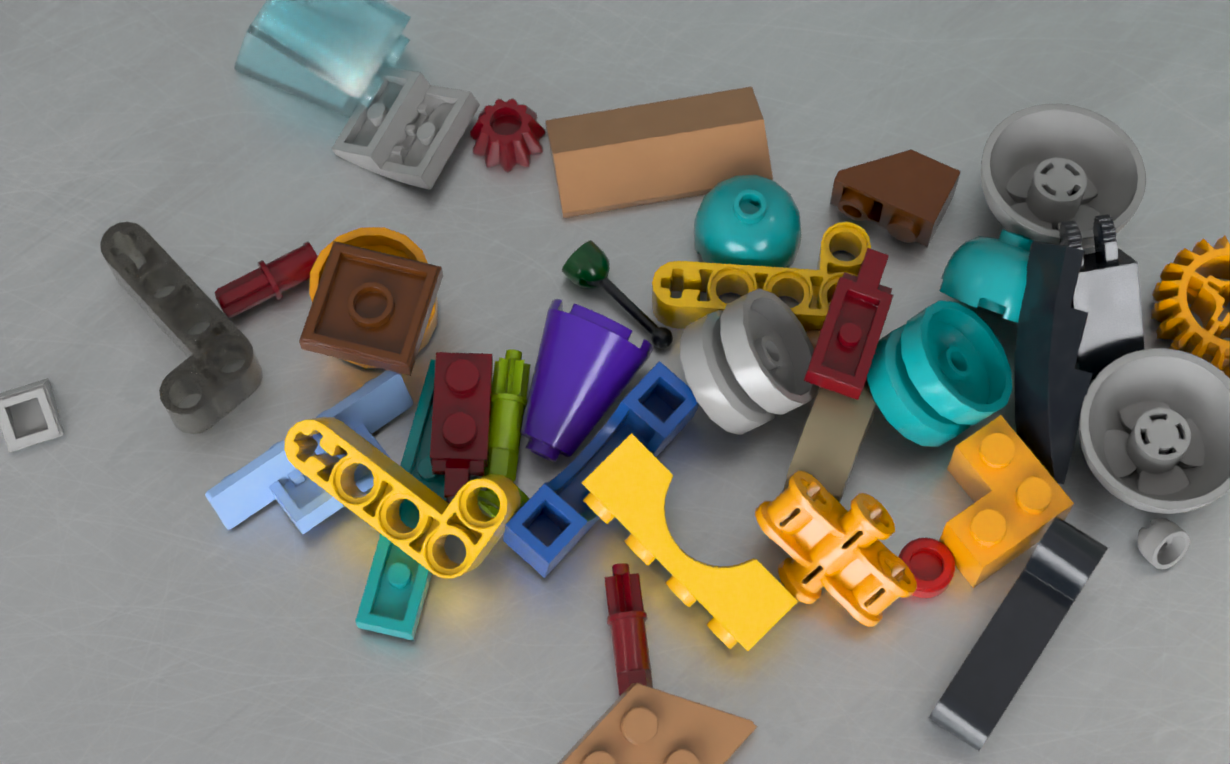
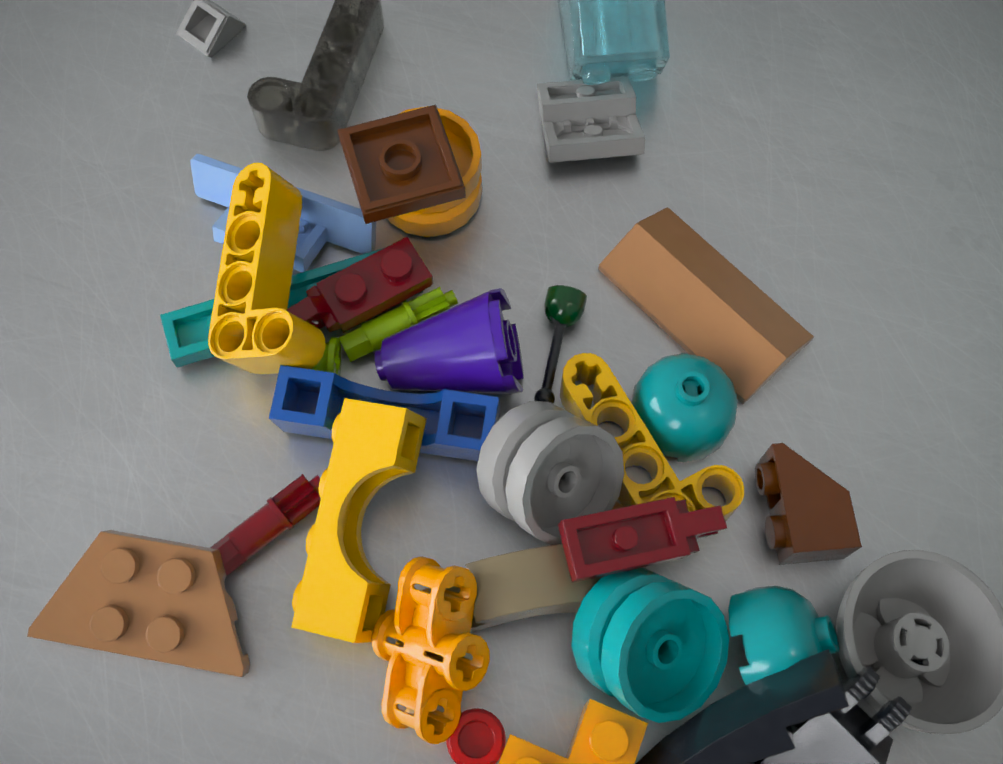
camera: 55 degrees right, 0 degrees up
dark red axle [215,242,318,318] -> none
dark red piece [470,98,546,172] -> none

